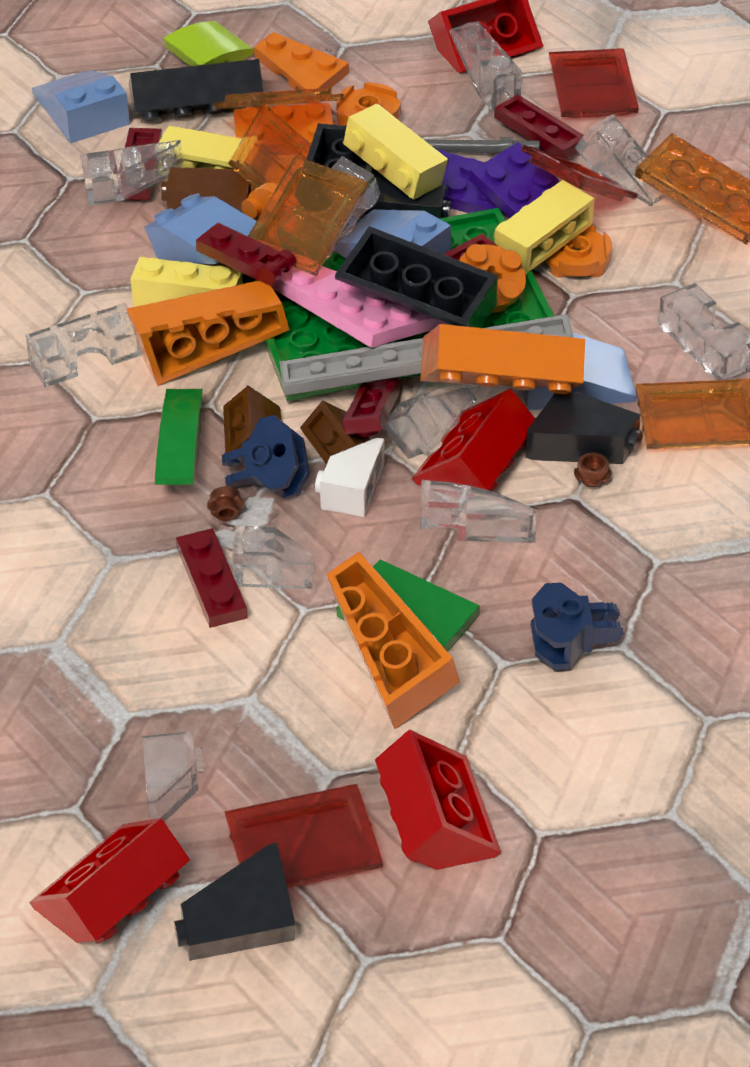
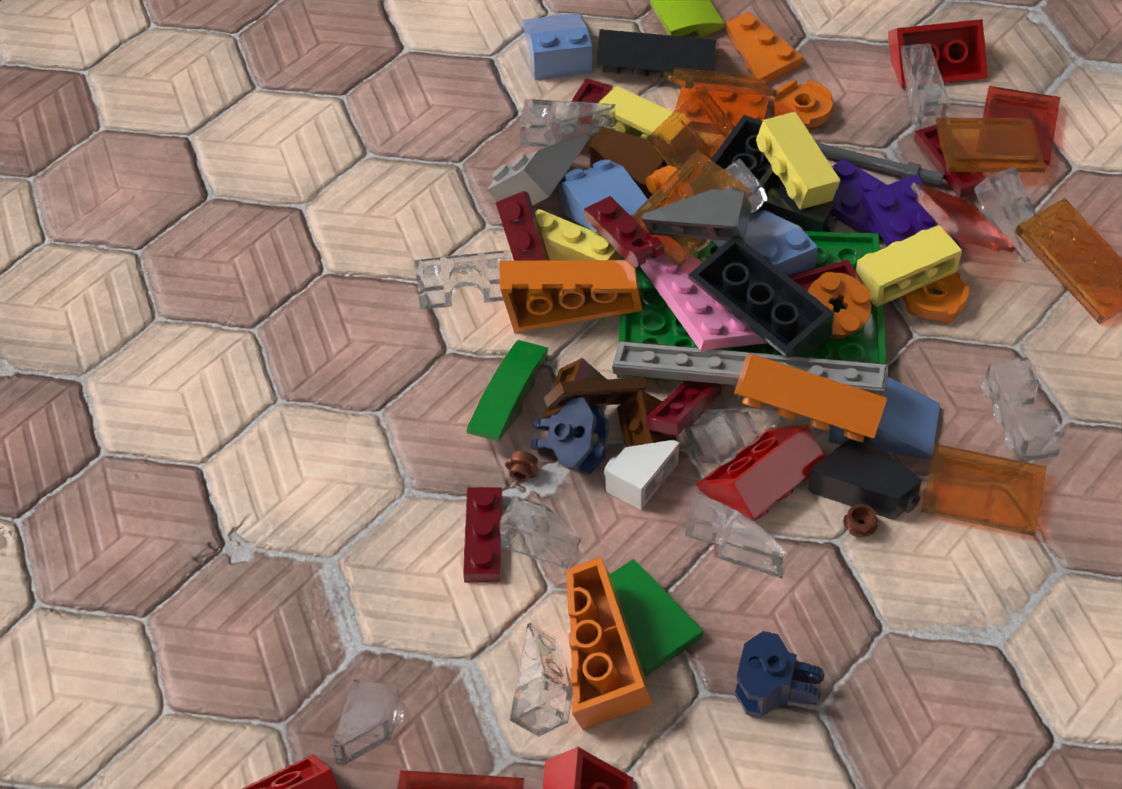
camera: 20 degrees right, 5 degrees up
none -> light grey slope [487,134,590,205]
none -> dark red plate [495,191,550,261]
none -> clear slope [510,622,573,737]
none -> reddish brown tile [544,377,648,409]
none -> dark grey slope [642,188,752,241]
none -> clear orange piece [935,117,1046,173]

